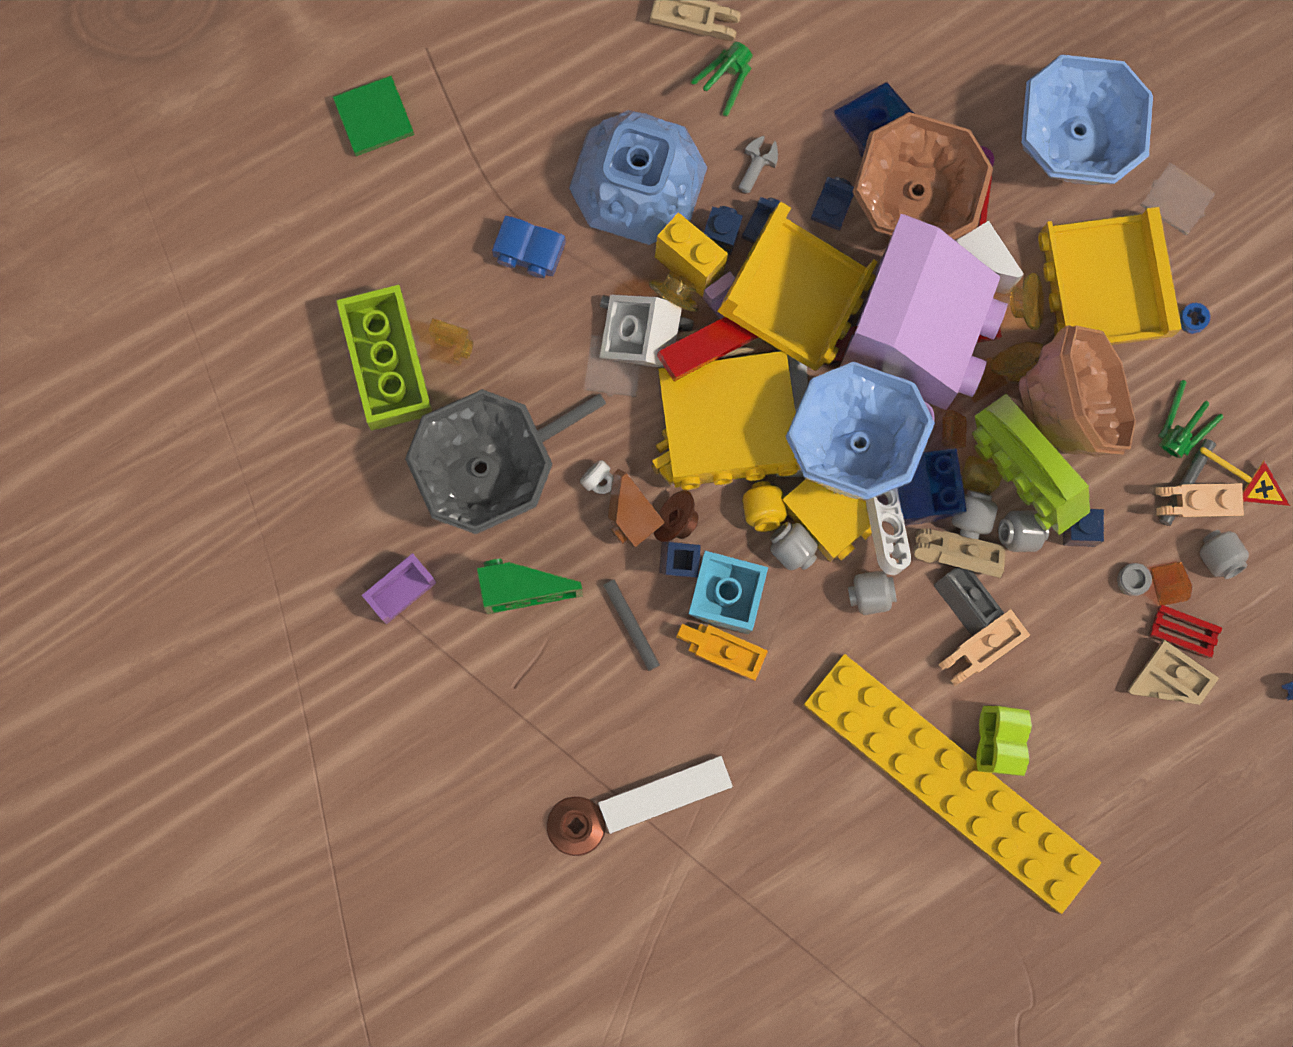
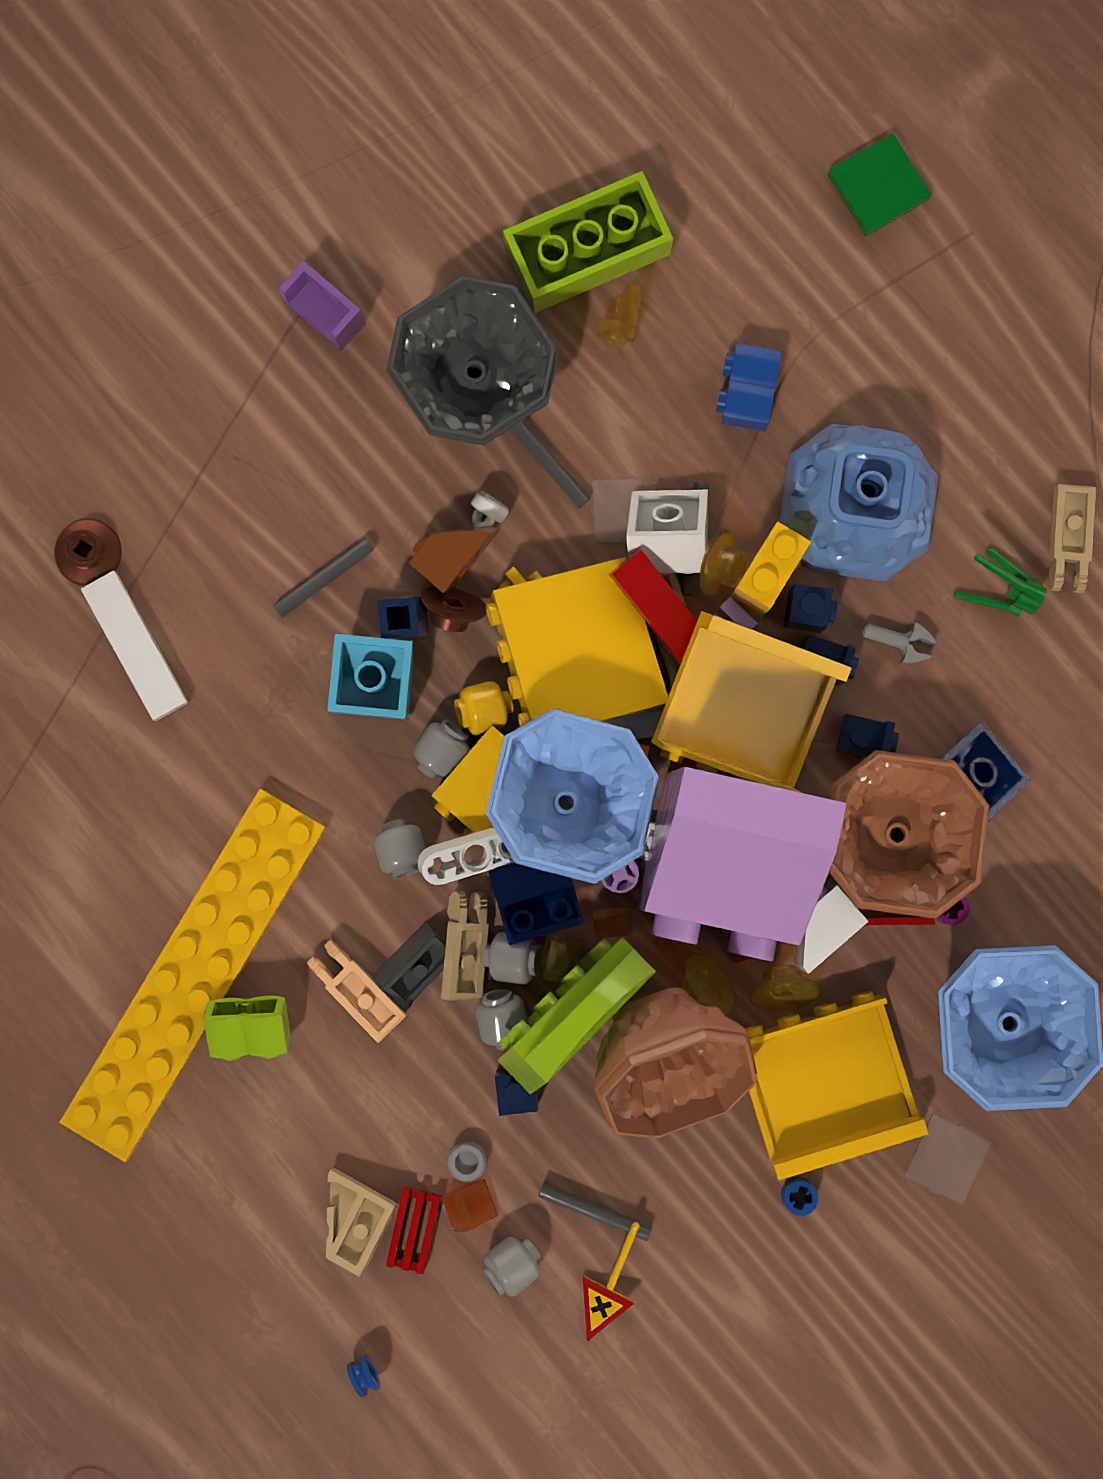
camera: 90 degrees right, 5 degrees up
green slope [477,559,583,615] -> none
light orange hinge [676,624,768,681] -> none
light nougat hinge [1155,483,1244,518] -> none
green plant [1158,380,1224,459] -> none

